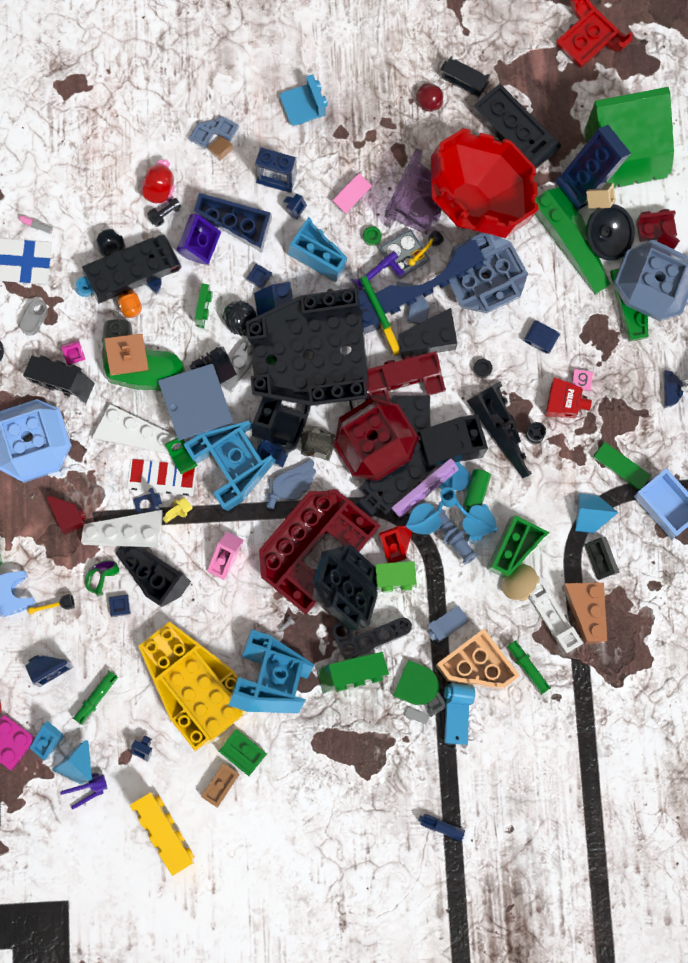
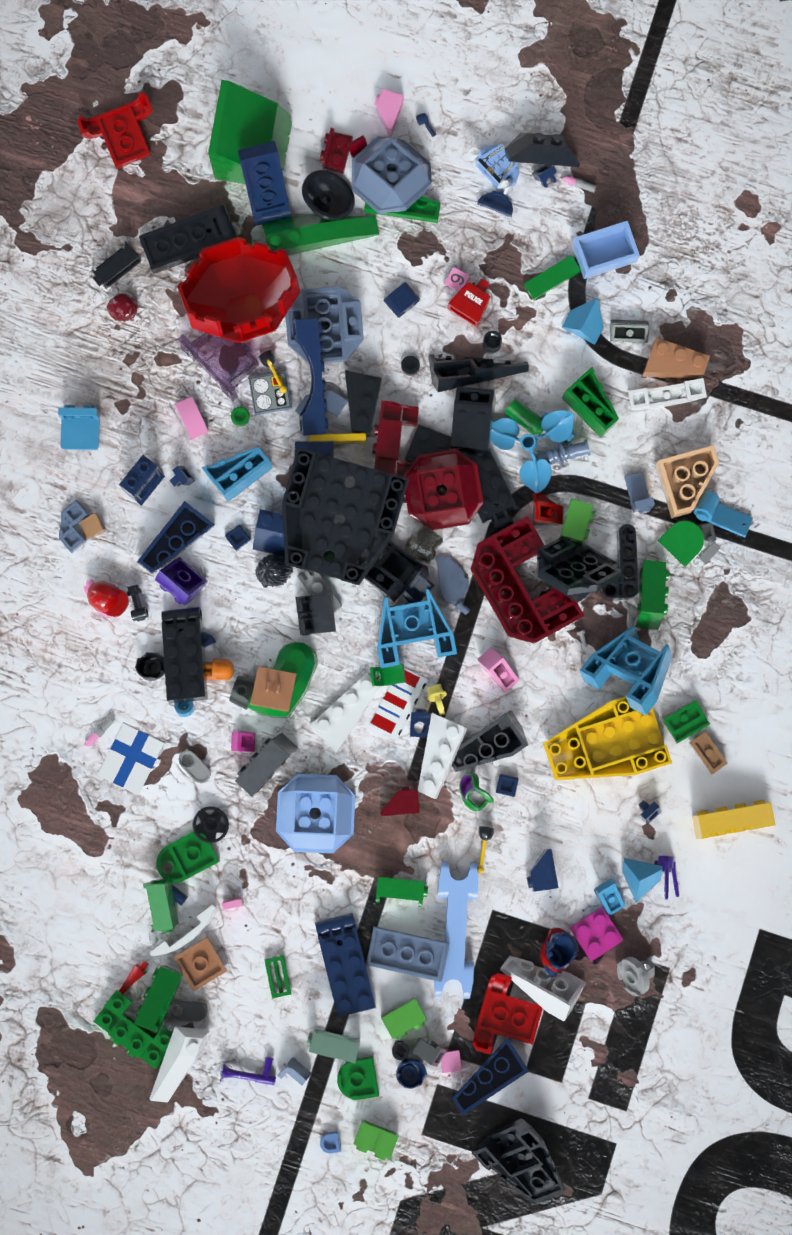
camera: 70 degrees left, 5 degrees up
green pin [72,670,118,725] -> none
sand blue piece [158,364,234,441] -> none
green plate [195,283,213,328] -> none
dark purple piece [351,251,405,291] -> none
green bar [360,276,391,330] -> none
lavender tile [392,459,458,518] -> none
tan dish [502,565,540,601] -> none
green pin [506,640,551,695] -> none
tan panel [586,183,616,208] -> none

